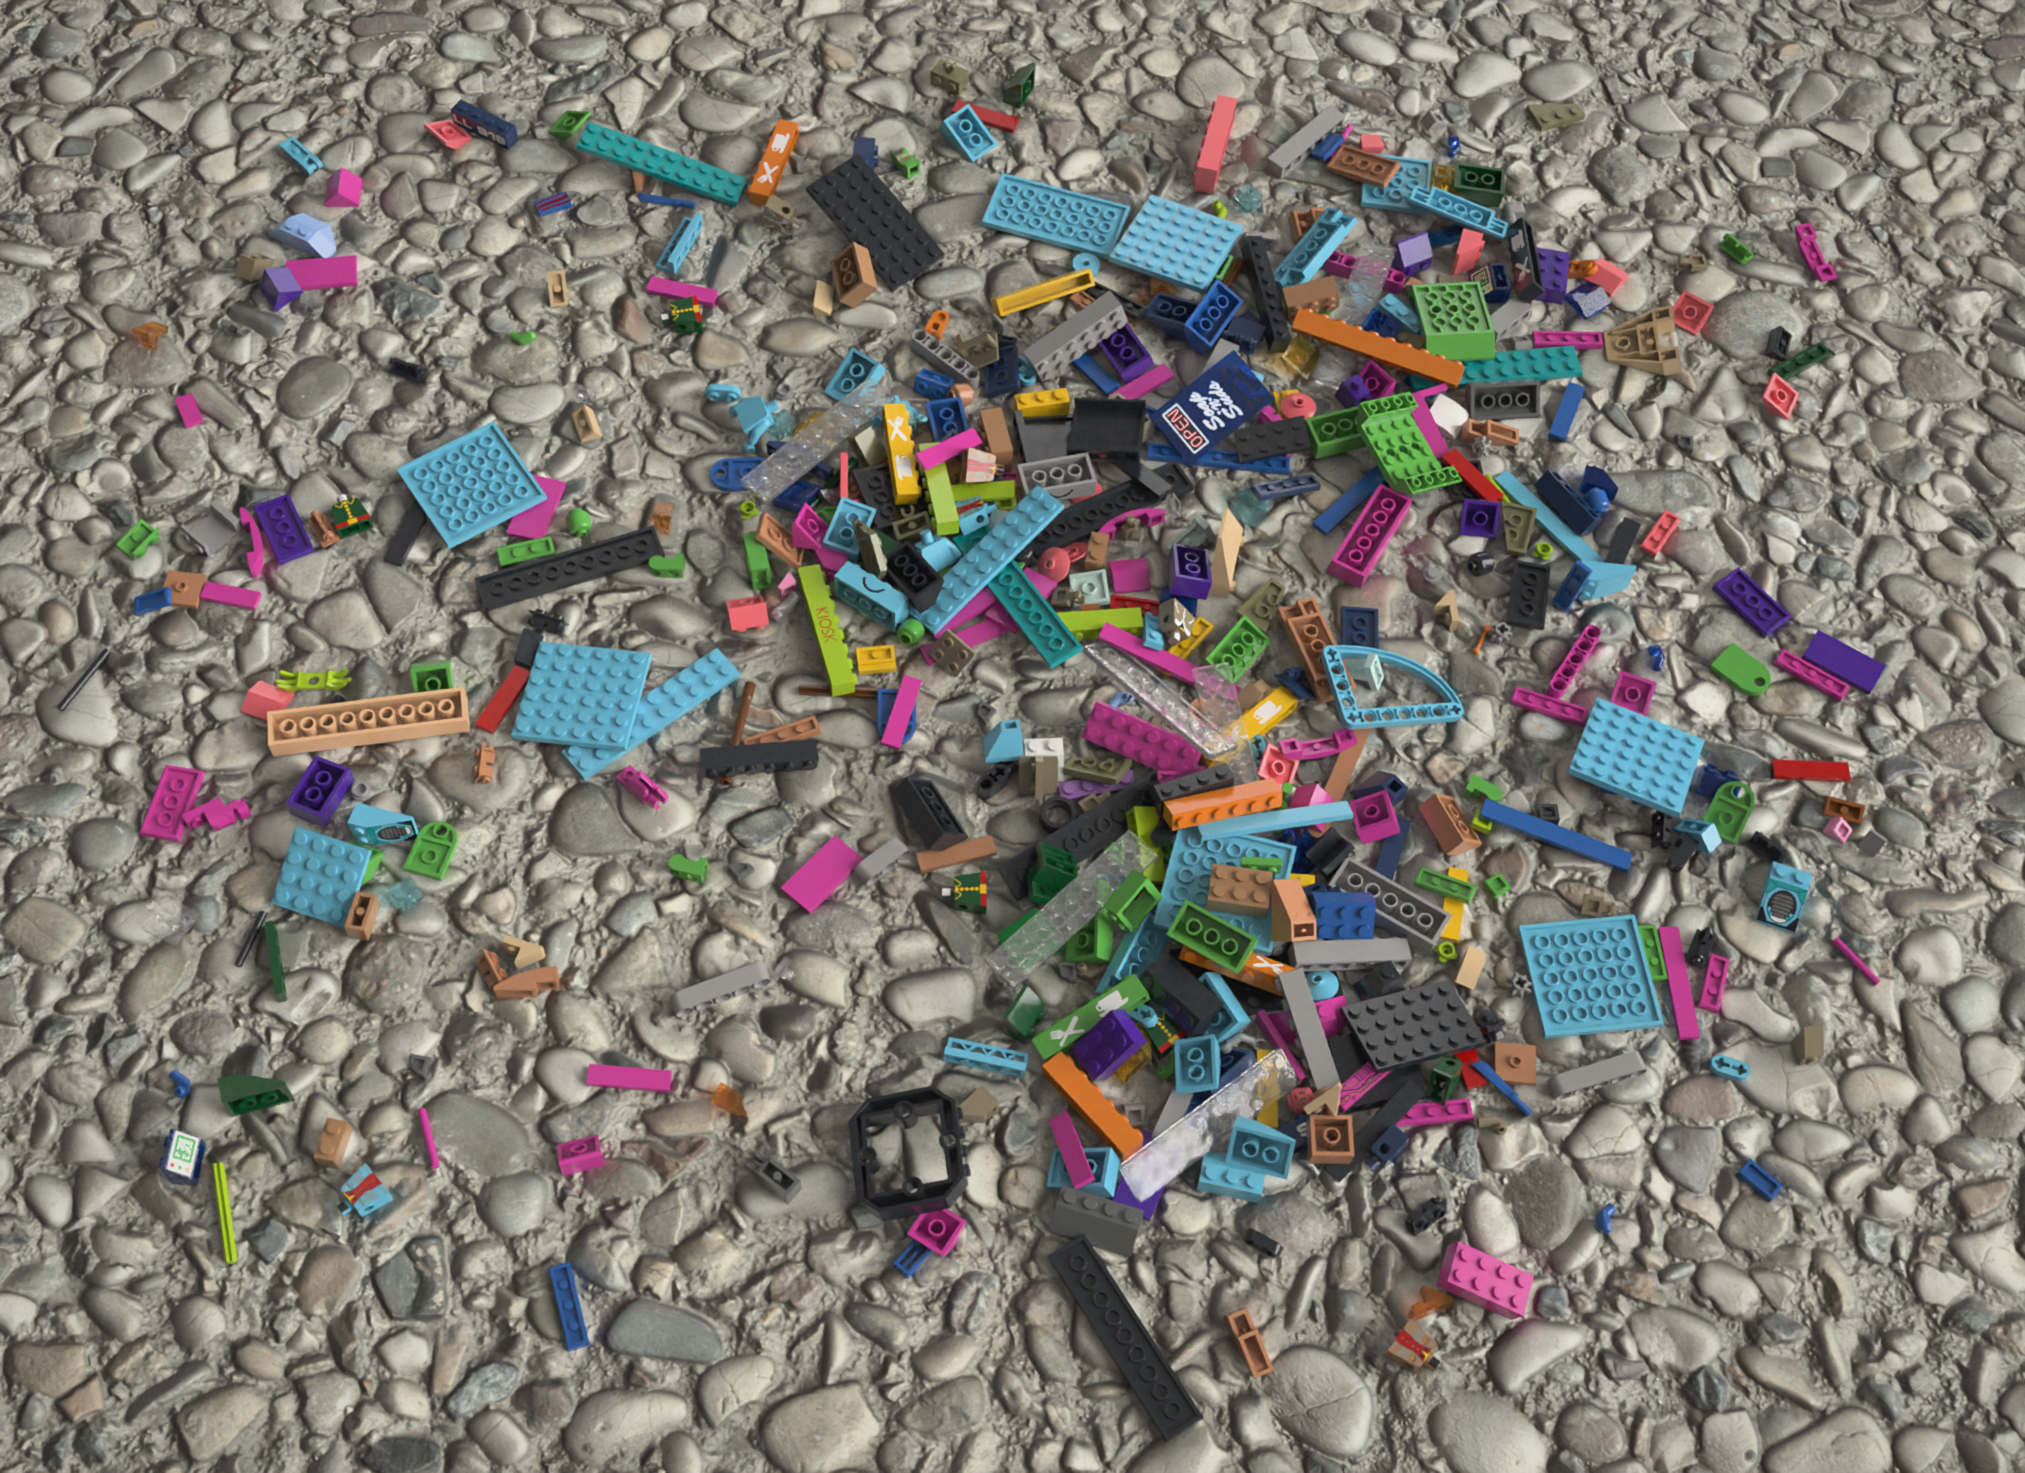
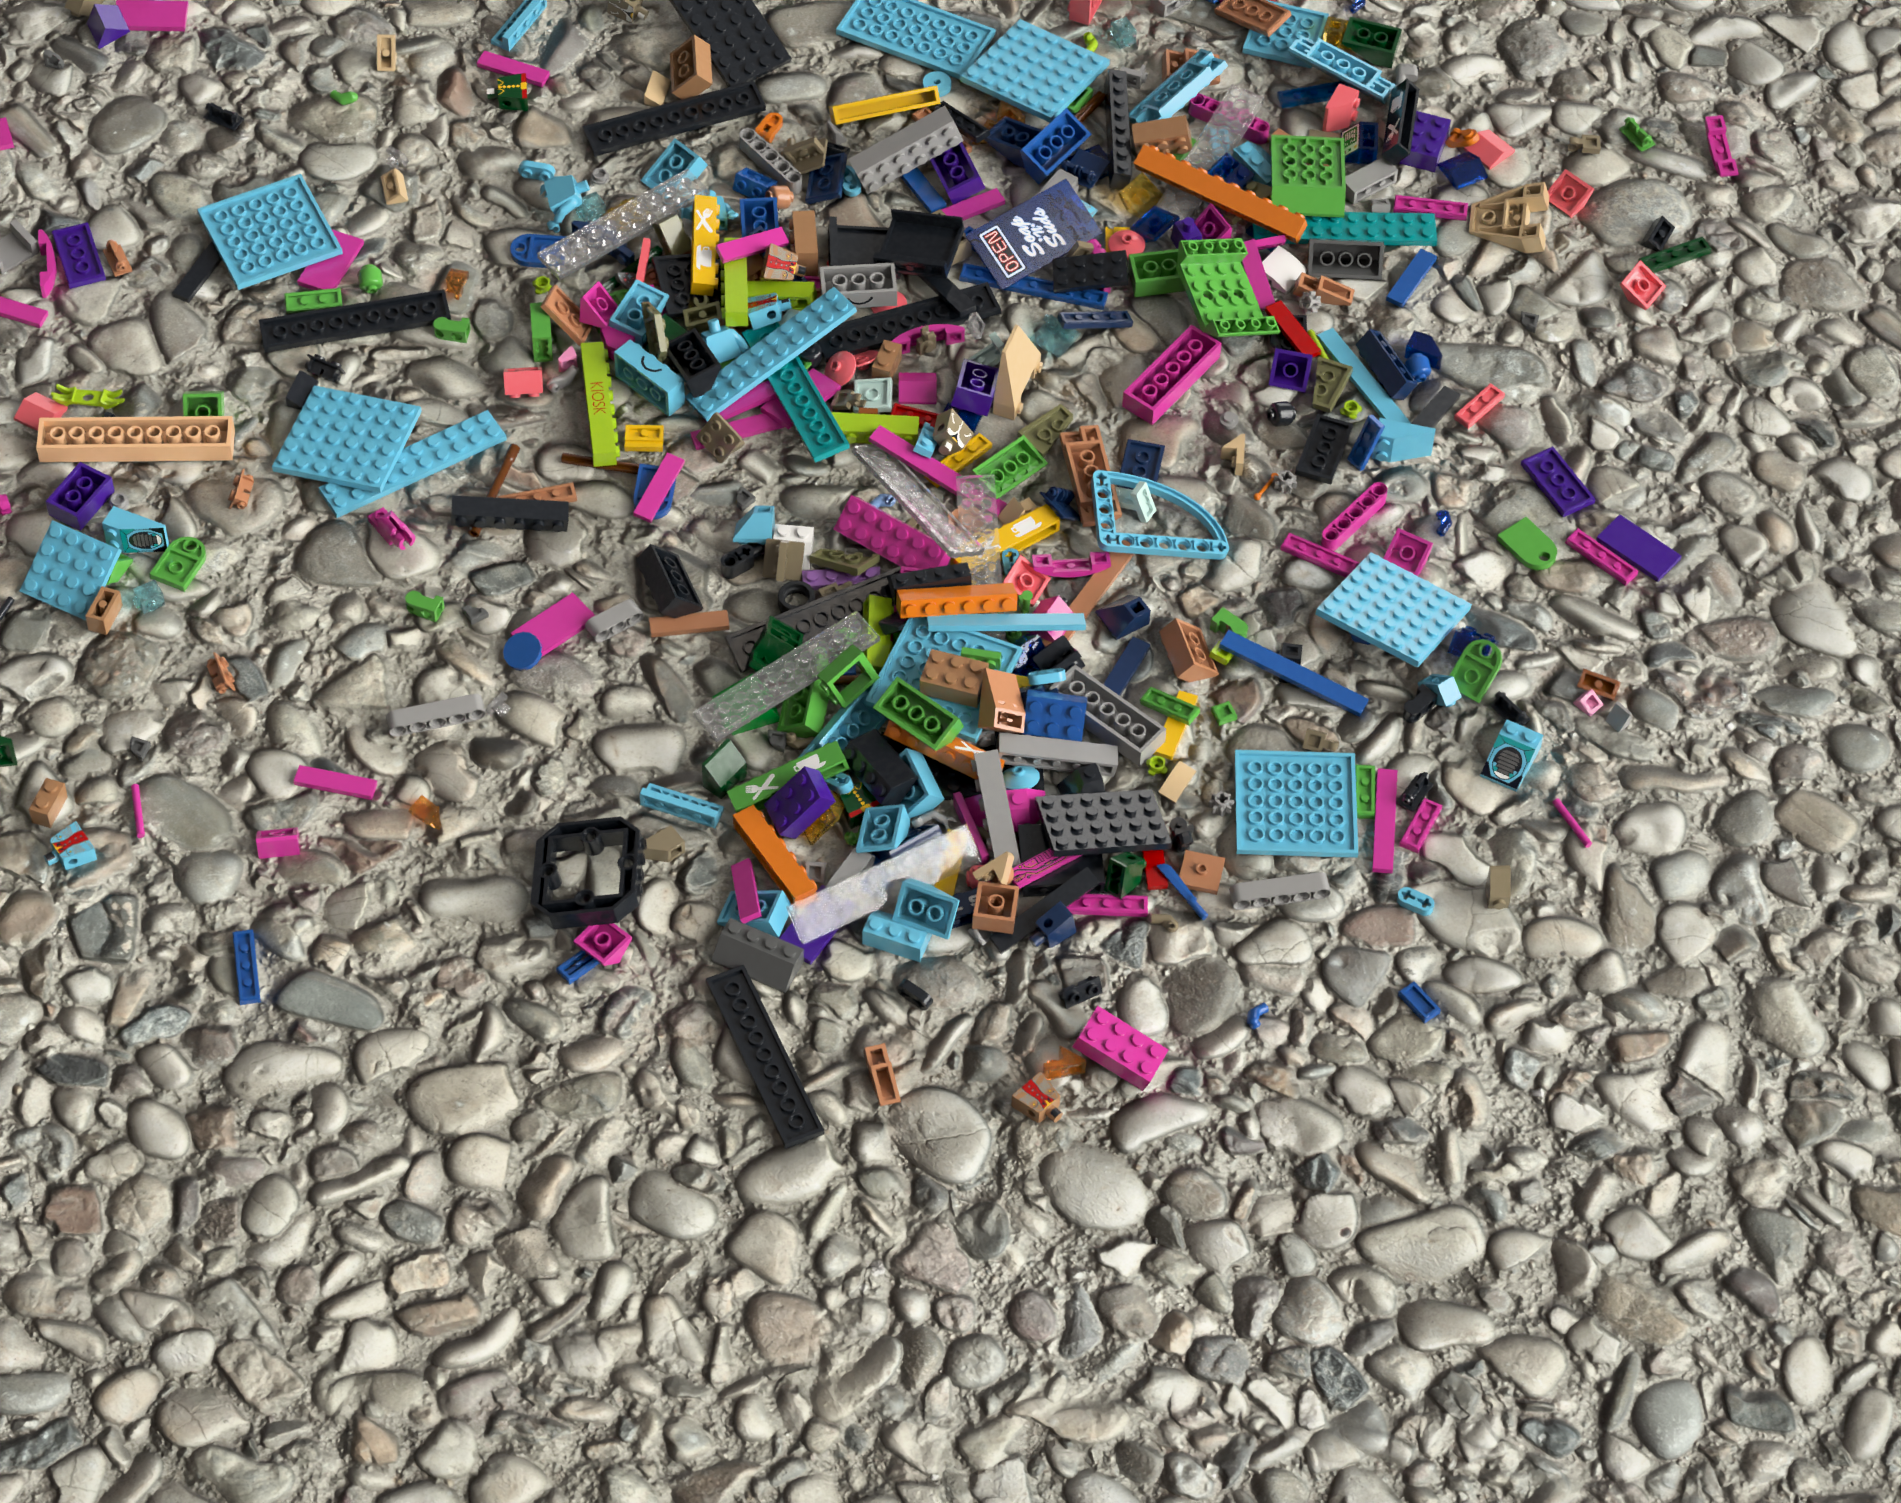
camera: 10 degrees right, 5 degrees down
dark green tile [265,920,287,1003] -> none
dark green torso [332,494,374,540] -> none
red tile [475,665,531,735] -> none
nougat slope [494,966,560,998] -> none
tan slope [502,935,545,970] -> none
dark grey hinge [743,1151,801,1205] -> none
clear blue tile [772,477,822,513] -> none
bright green head [897,619,925,646] -> none
dark green torso [942,872,987,915] -> none
yellow brick [1014,388,1070,417] -> none
blue tile [1312,446,1414,536] -> none
dark pink slope [1349,790,1400,845] -> none
slope [1391,231,1433,277] -> none
black hinge [1651,811,1672,850] -> none
red tile [1771,759,1851,782] -> none
none -> blue tile [503,632,542,671]
none -> black plate [582,80,766,157]
none -> medium azure beam [1028,668,1066,685]
none -> dark tan plate [1066,240,1094,257]
none -> clear blue slope [1129,205,1180,243]

